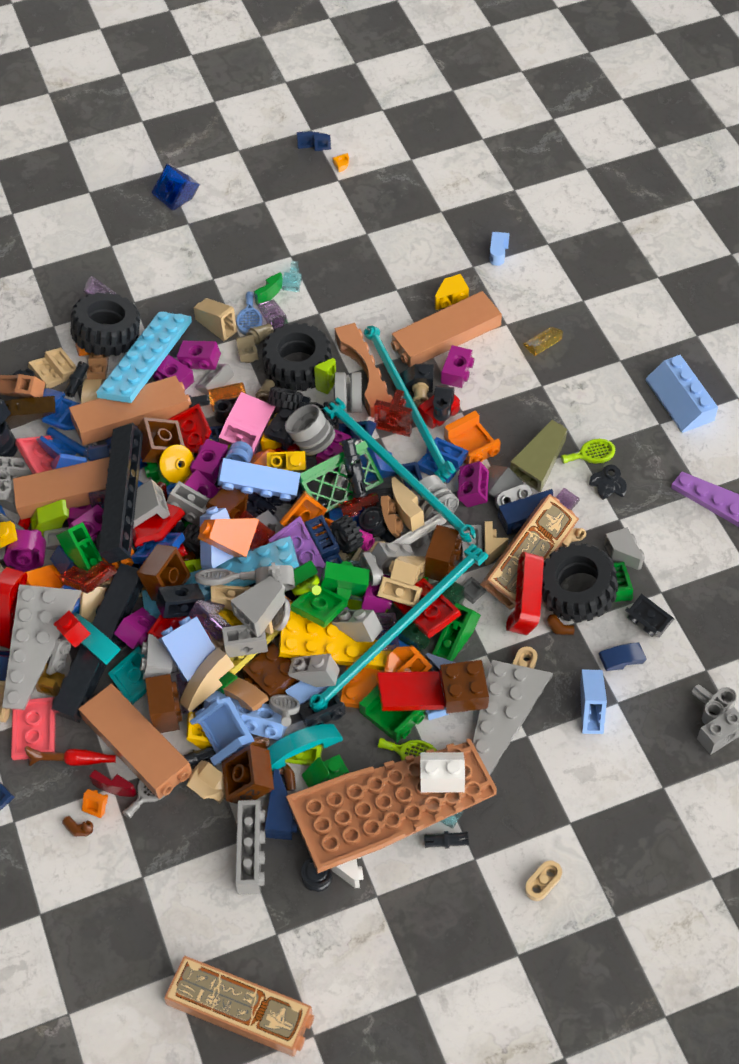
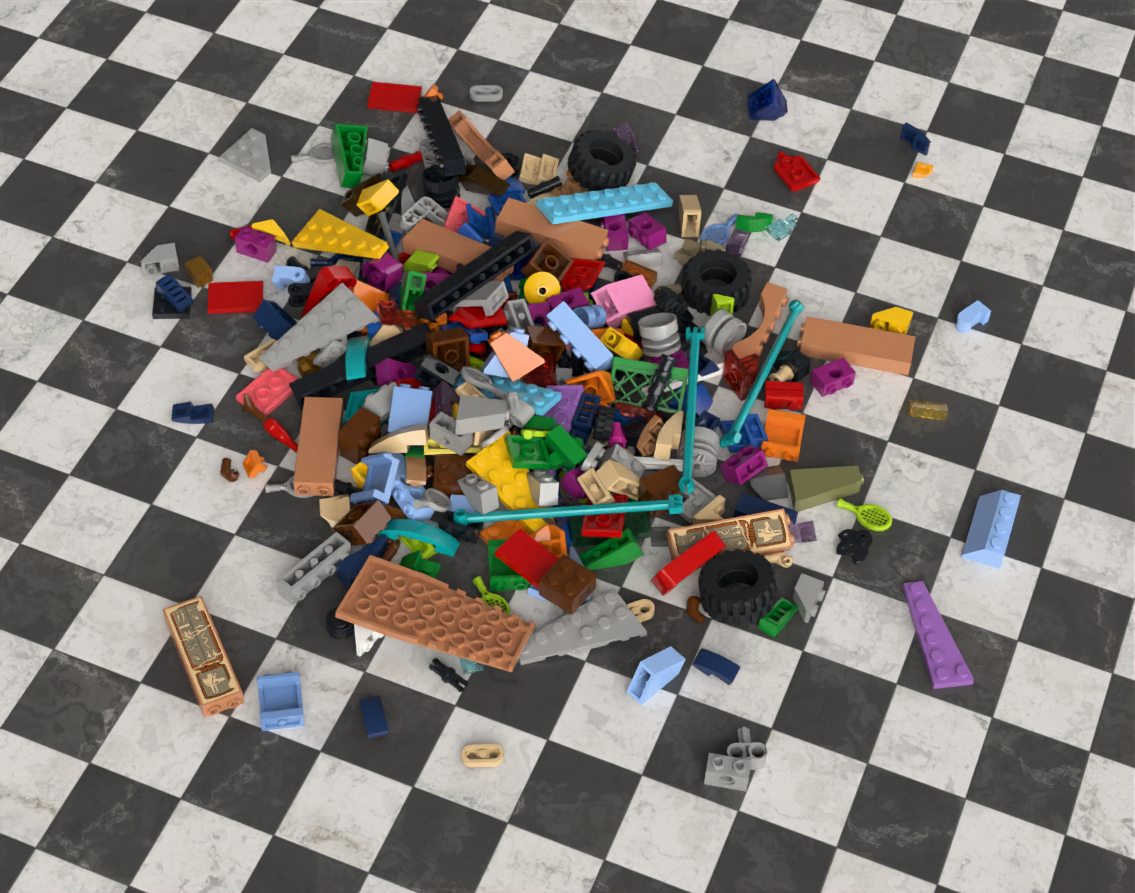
camera: 40 degrees right, 5 degrees down
red brick [54,611,90,648] -> none
dark red slope [89,770,137,797] -> none
white slope [420,752,465,792] -> none
black piece [433,386,455,421] -> none
light grey plate [495,485,533,509] -> none
black bracket [625,593,674,638] -> none
none -> medium blue panel [257,672,305,731]
none -> dark blue slope [359,696,389,738]
none -> red tile [773,151,821,192]

